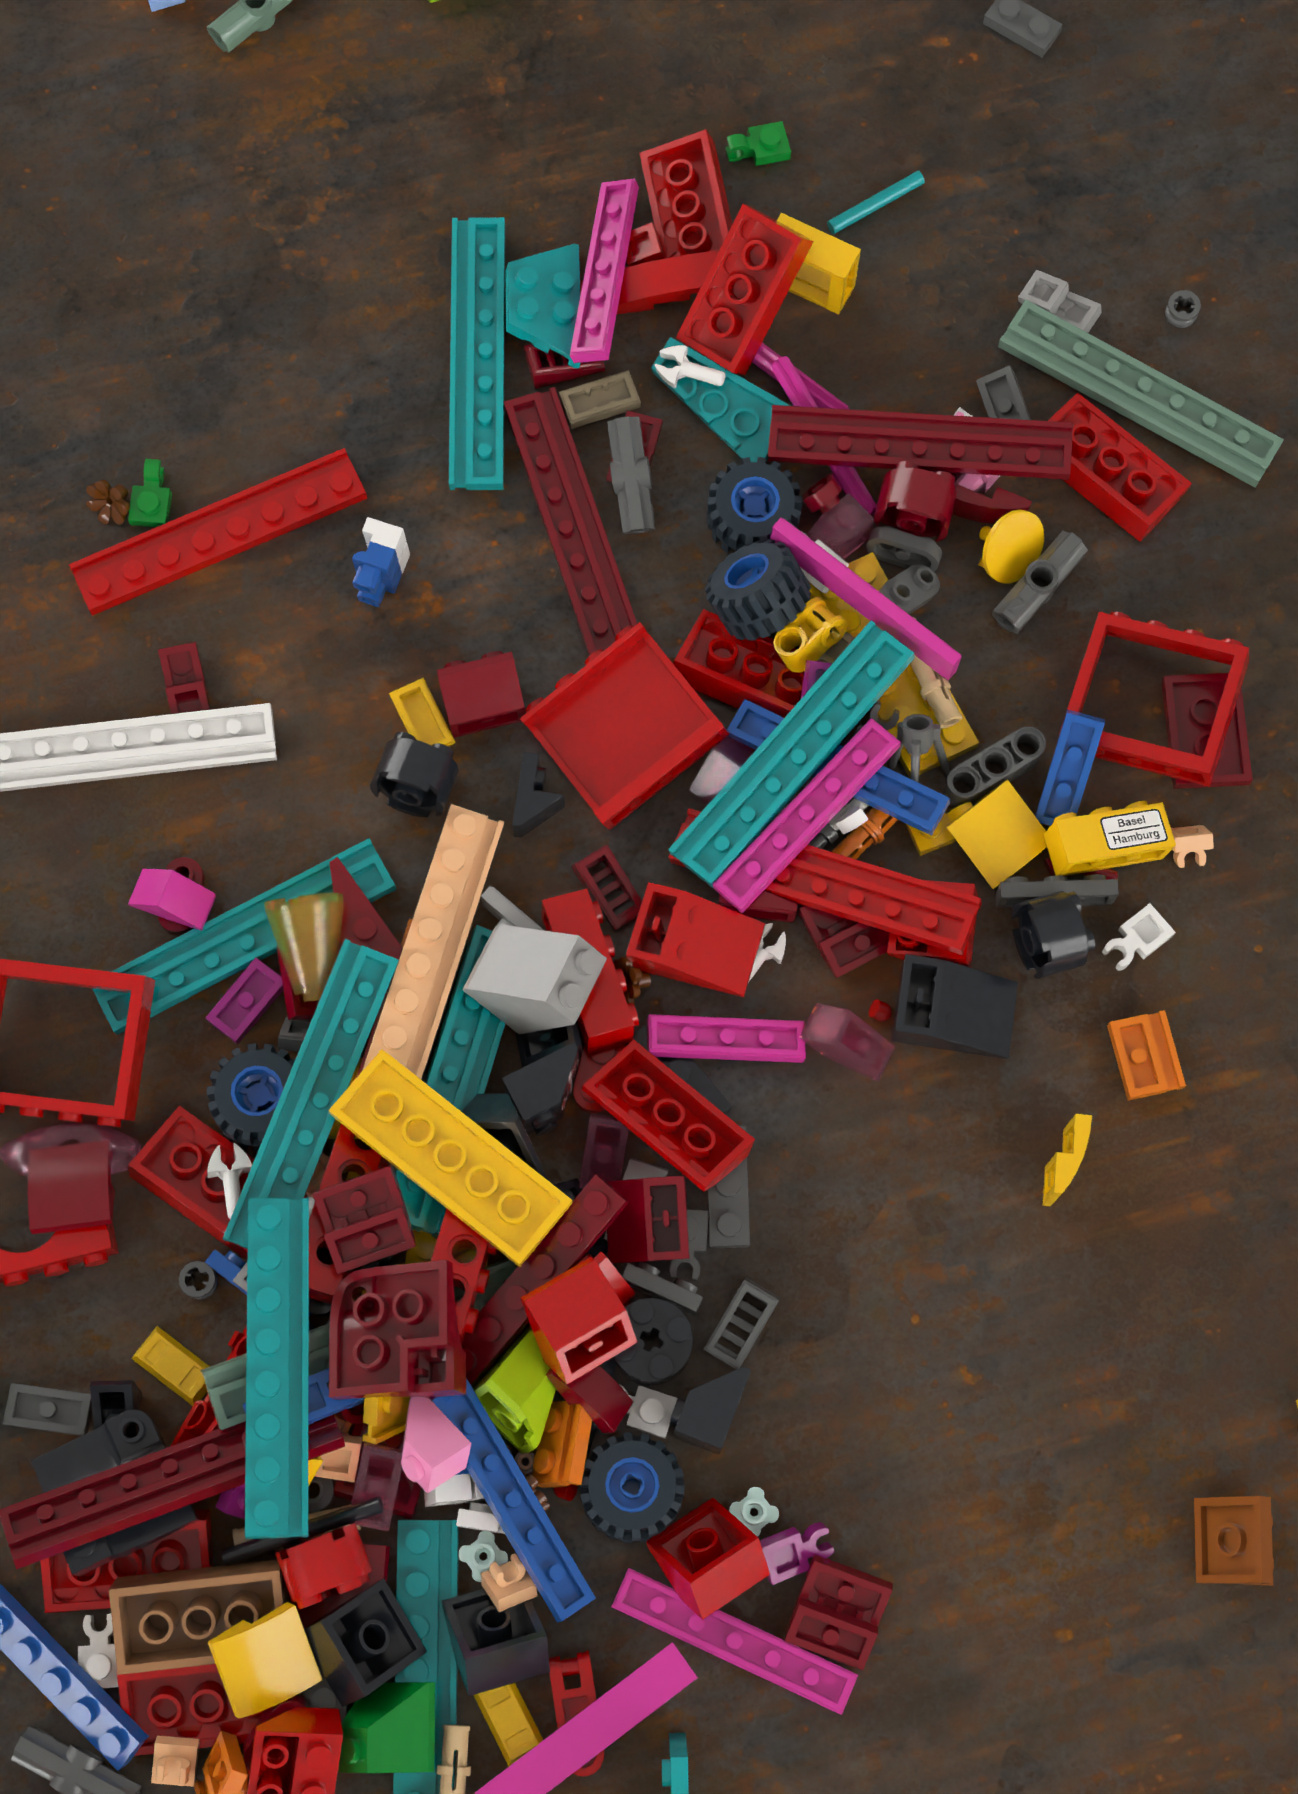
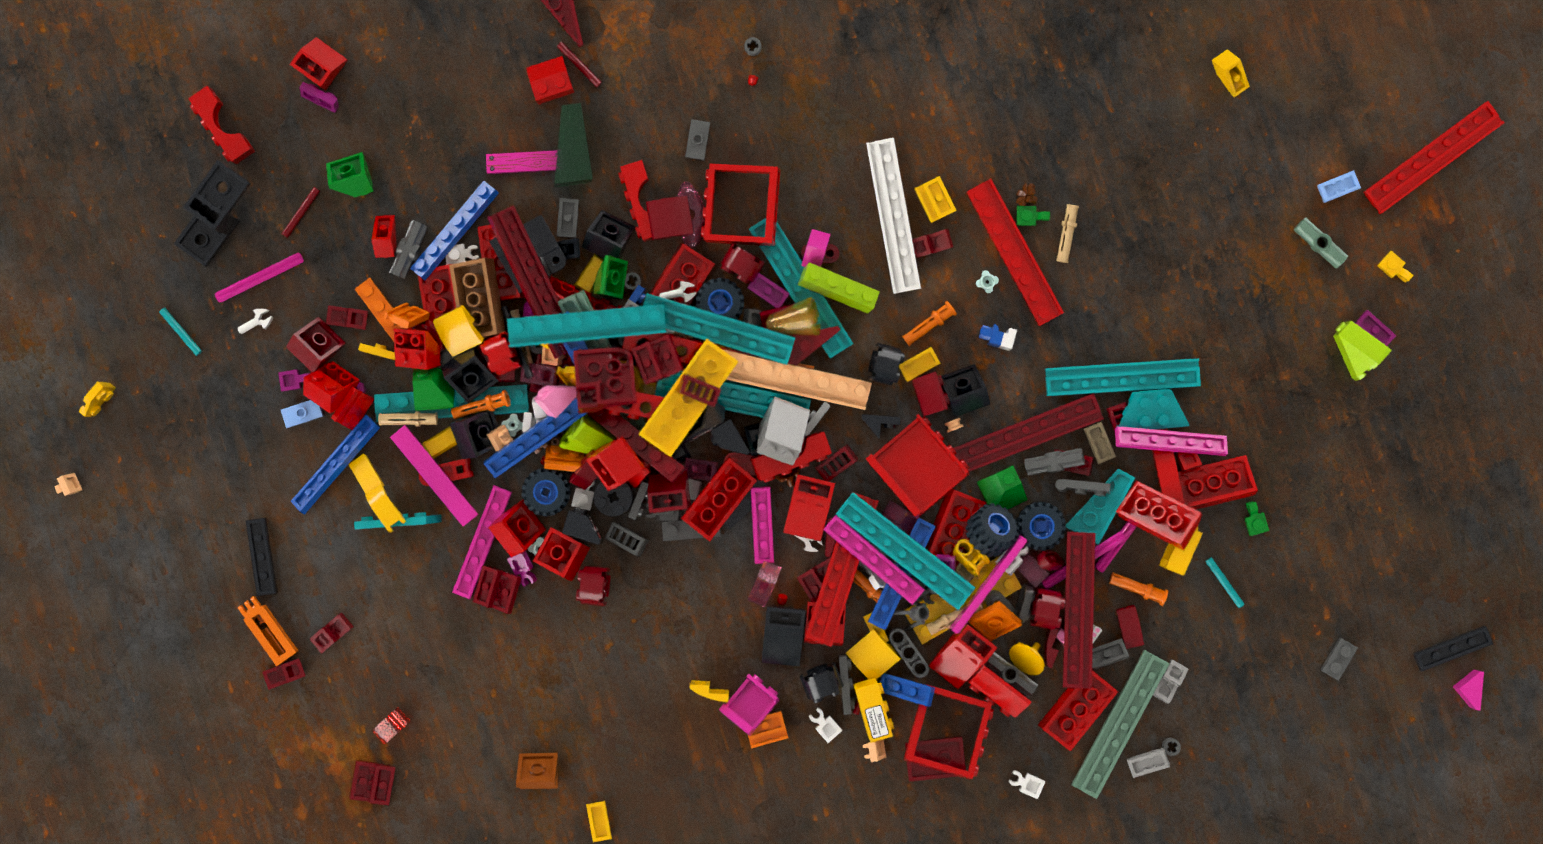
camera: 90 degrees right, 15 degrees up
light nougat tile [151,1735,200,1787] -> none
white bar [655,345,725,388] -> none
none -> orange pin [451,390,511,420]
none -> red slope [533,527,590,582]
none -> dark red brick [576,566,611,606]
none -> black slope [581,210,635,258]
none -> green slope [593,255,628,299]
none -> dark red slope [676,374,722,407]
none -> dark pink panel [719,674,780,736]
none -> dark red brick [721,243,765,284]
none -> lime brick [798,262,880,314]
none -> orange pin [902,301,957,346]
none -> yellow plate [914,176,956,223]
none -> red slope [928,623,997,689]
none -> black slope [941,364,990,417]
none -> light nougat bush [944,418,963,433]
none -> red slope [967,665,1031,718]
none -> orange plate [968,601,1022,641]
none -> light aqua plate [976,270,999,293]
none -> green slope [976,466,1027,509]
none -> white plate [1008,770,1045,799]
none -> dark grey plate [1055,479,1111,497]
none -> tan pin [1056,204,1079,263]
none -> orange pin [1109,572,1168,606]
none -> dark red slope [1116,605,1144,649]
none -> light grey plate [1127,747,1170,778]

